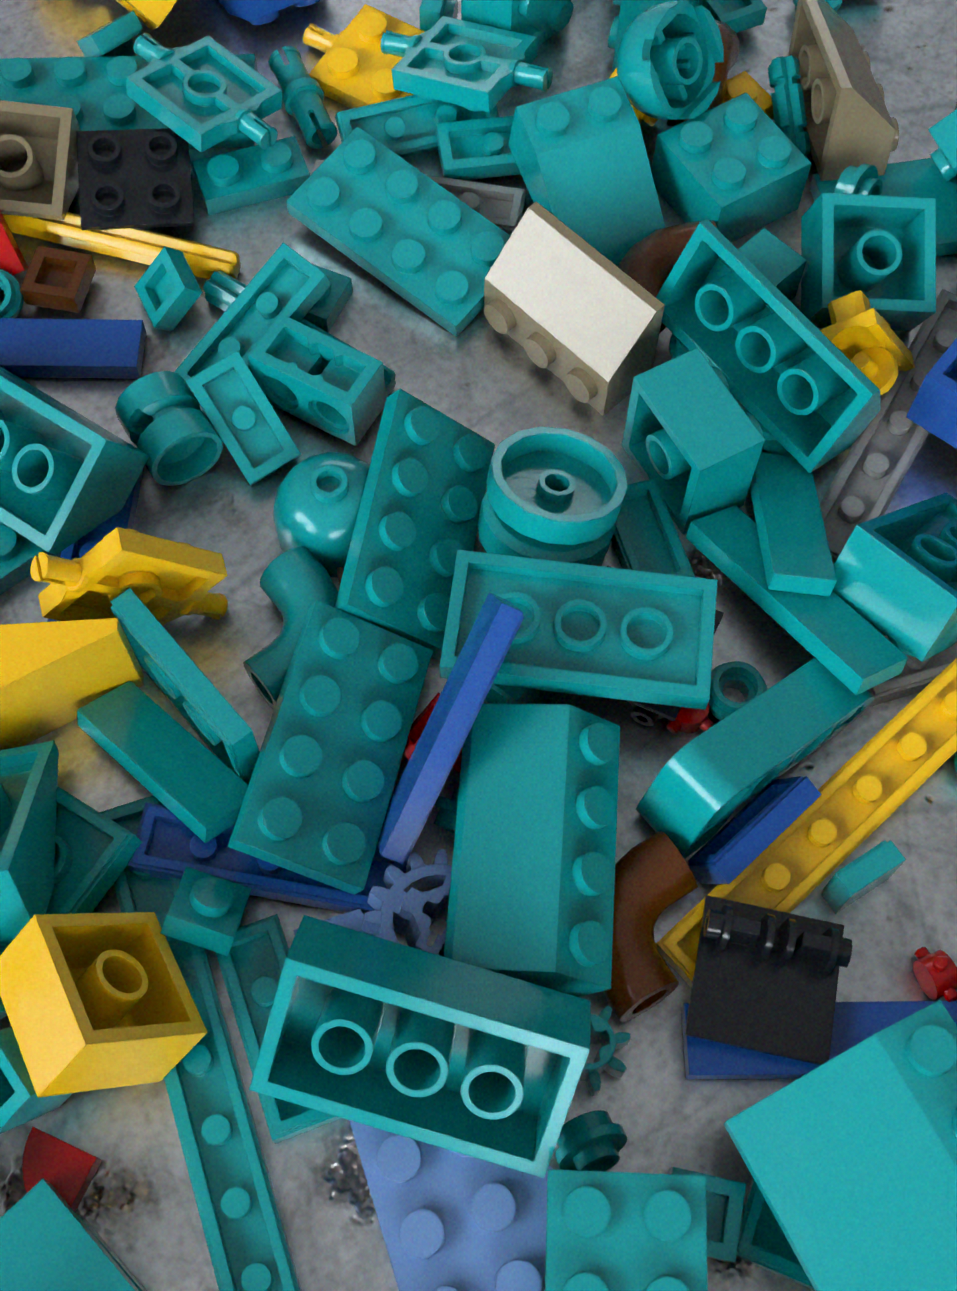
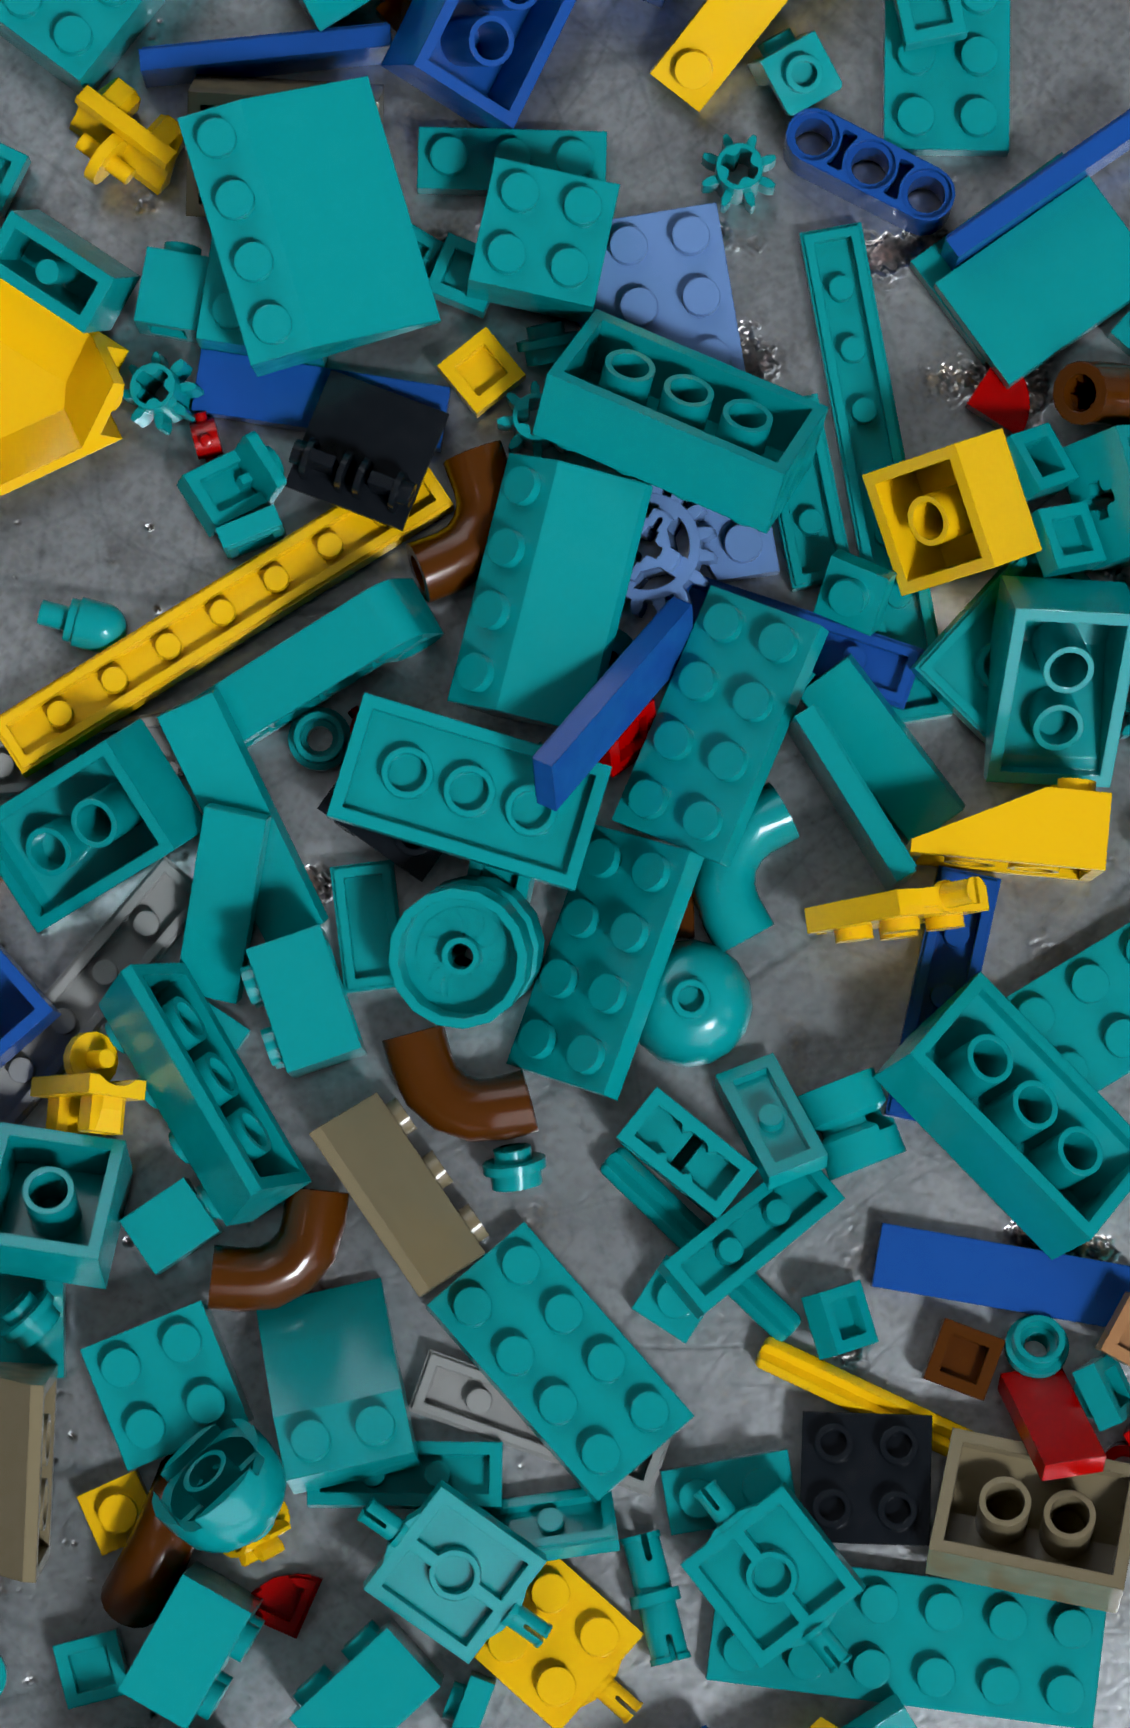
camera: 170 degrees left, 20 degrees up
blue tile [688,776,821,884] -> none
teal axle [768,55,811,158] -> none
none -> teal bracket [176,431,287,538]
none -> red tile [251,1573,323,1639]
none -> reddish brown cylinder [382,1025,539,1142]
none -> yellow plate [437,327,526,418]
none -> teal plate [482,1143,547,1192]

